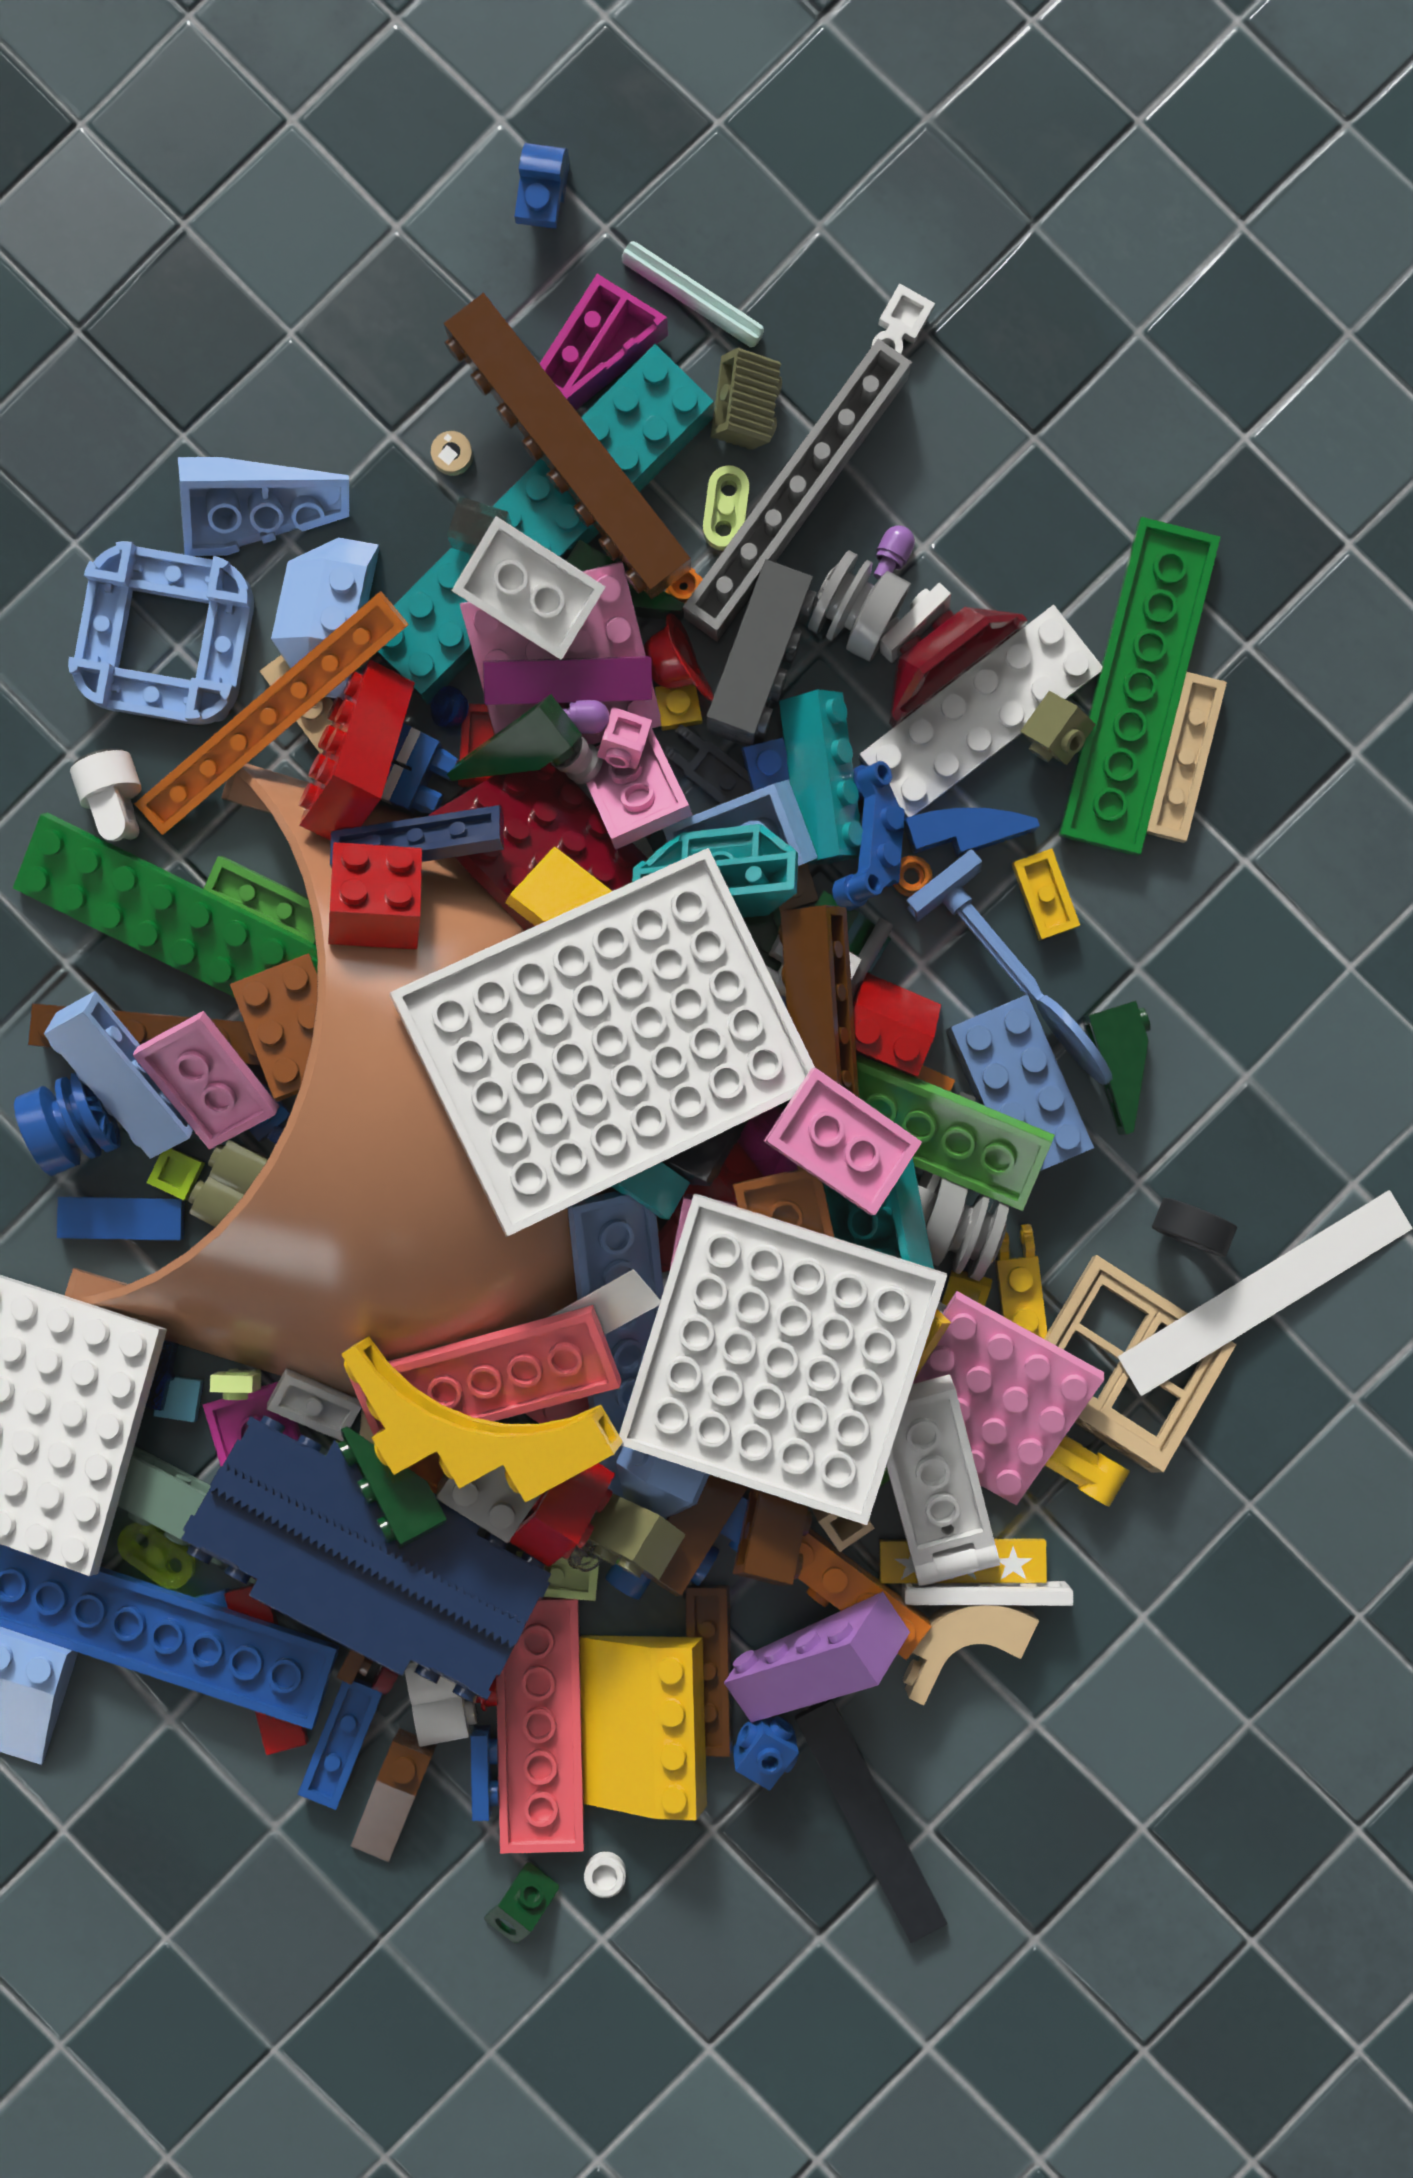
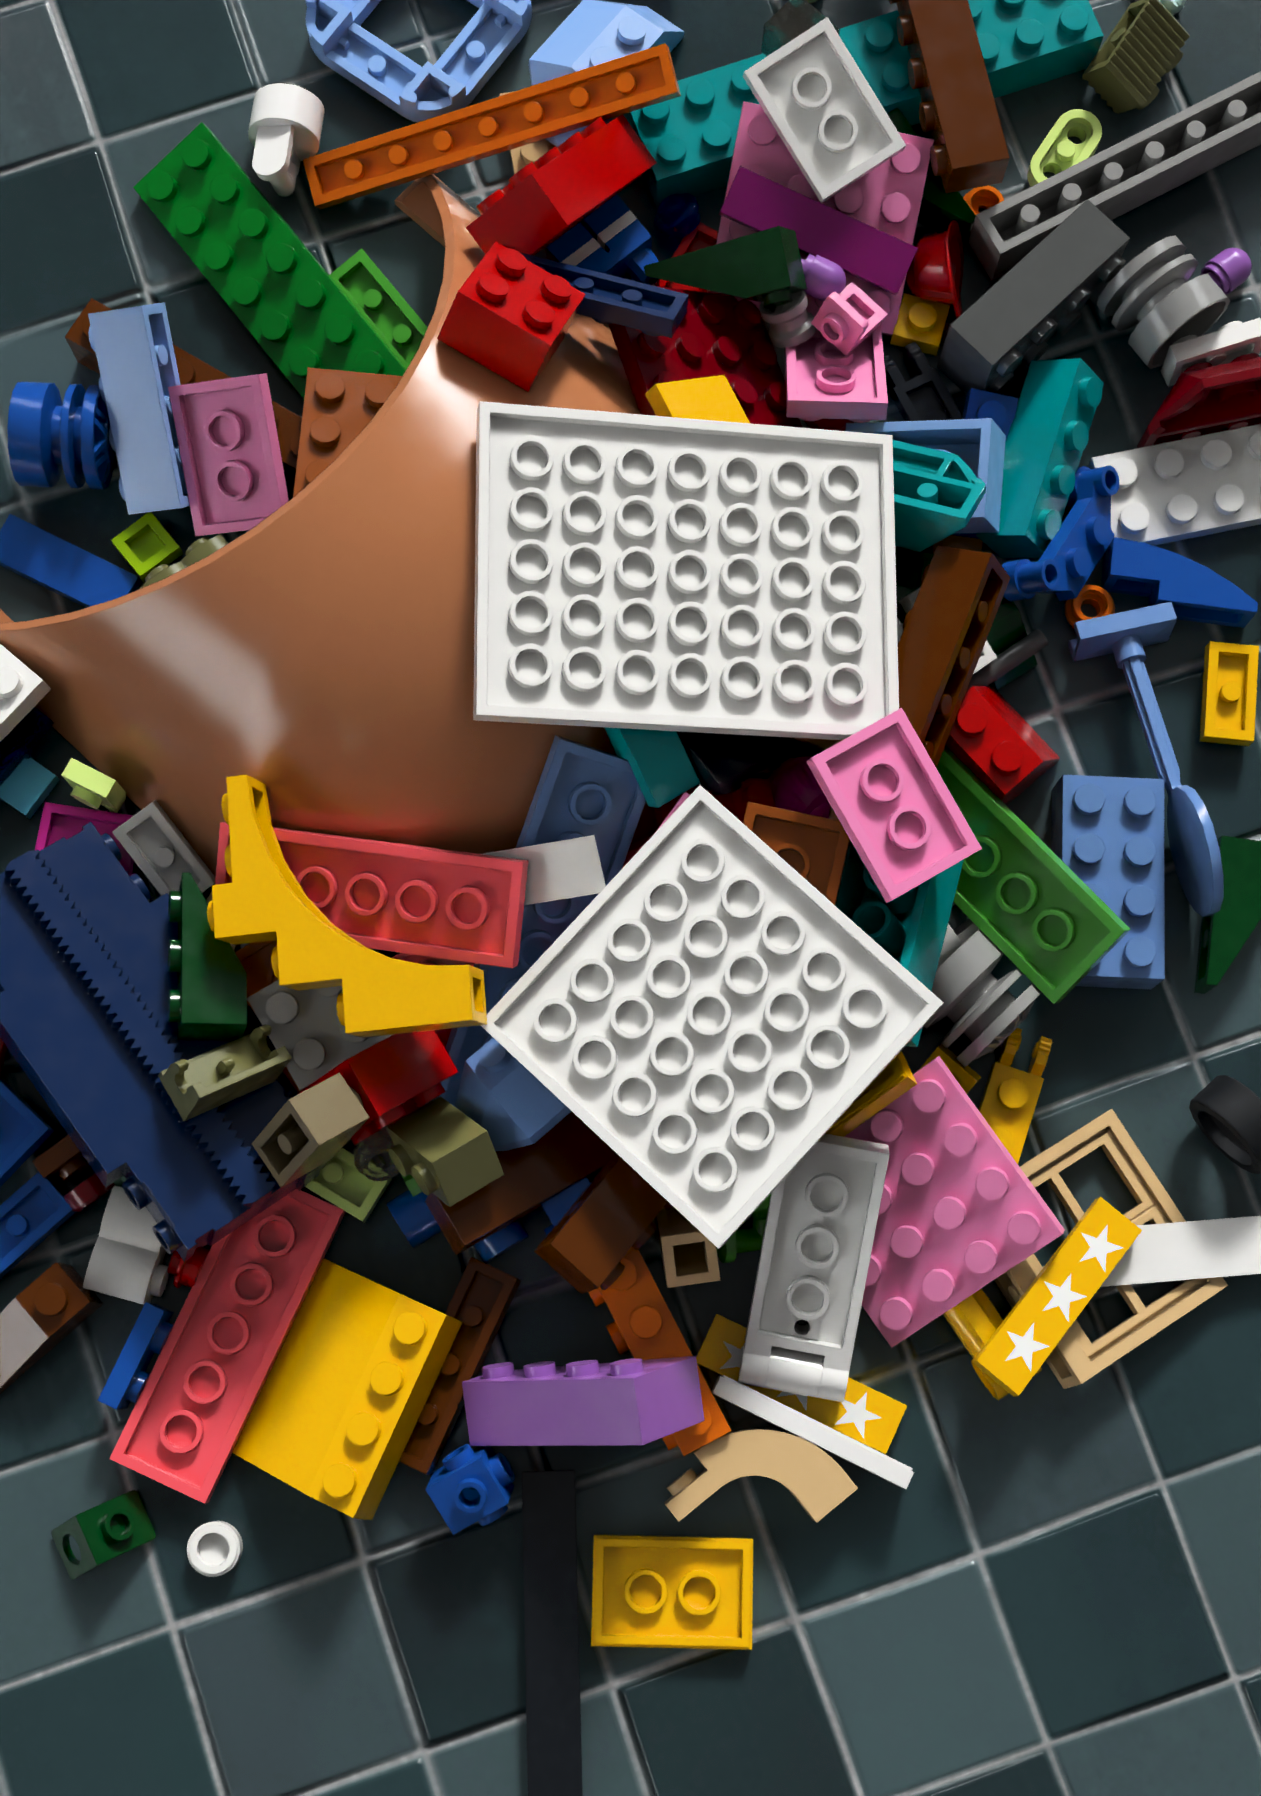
camera: 20 degrees right, 10 degrees down
none -> olive hinge [158,1024,292,1121]
none -> dark tan brick [251,1072,370,1188]
none -> yellow tile [591,1534,753,1650]
none -> yellow tile [972,1197,1142,1397]

